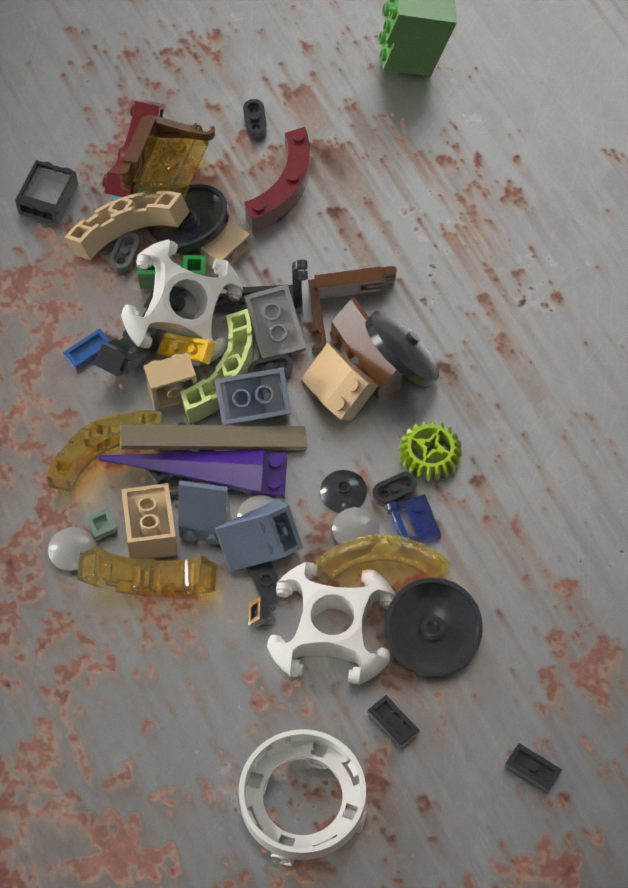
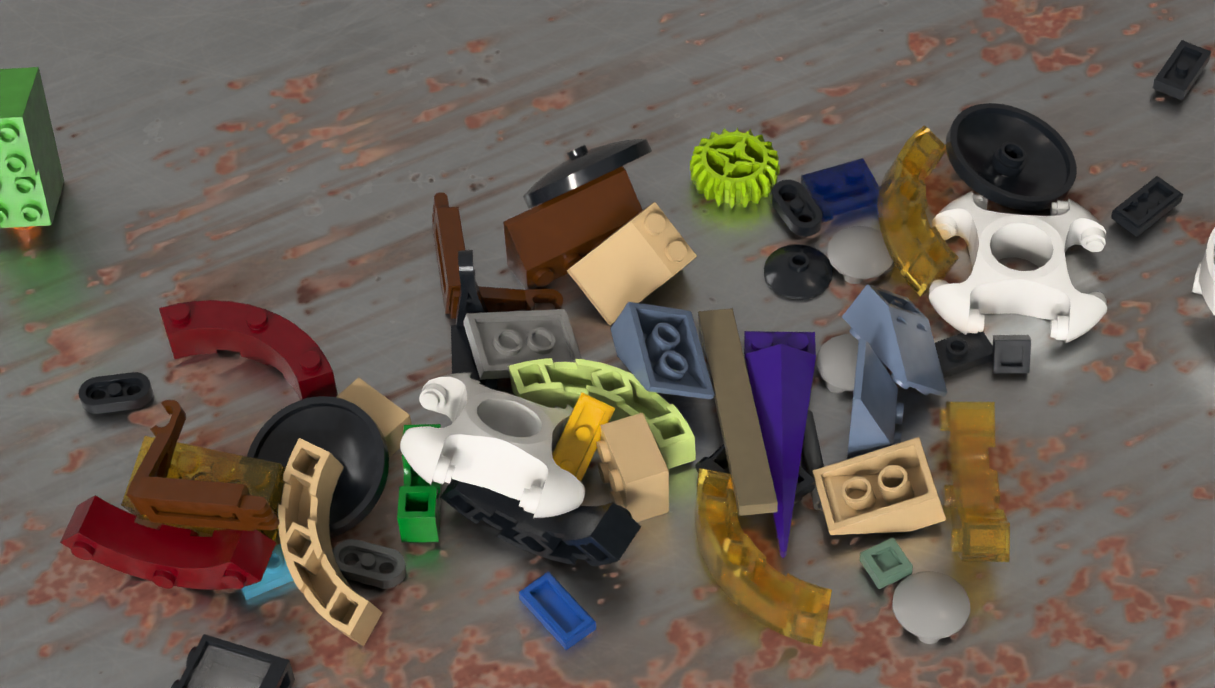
camera: 90 degrees left, 10 degrees down
black plate [248,354,293,378] -> none

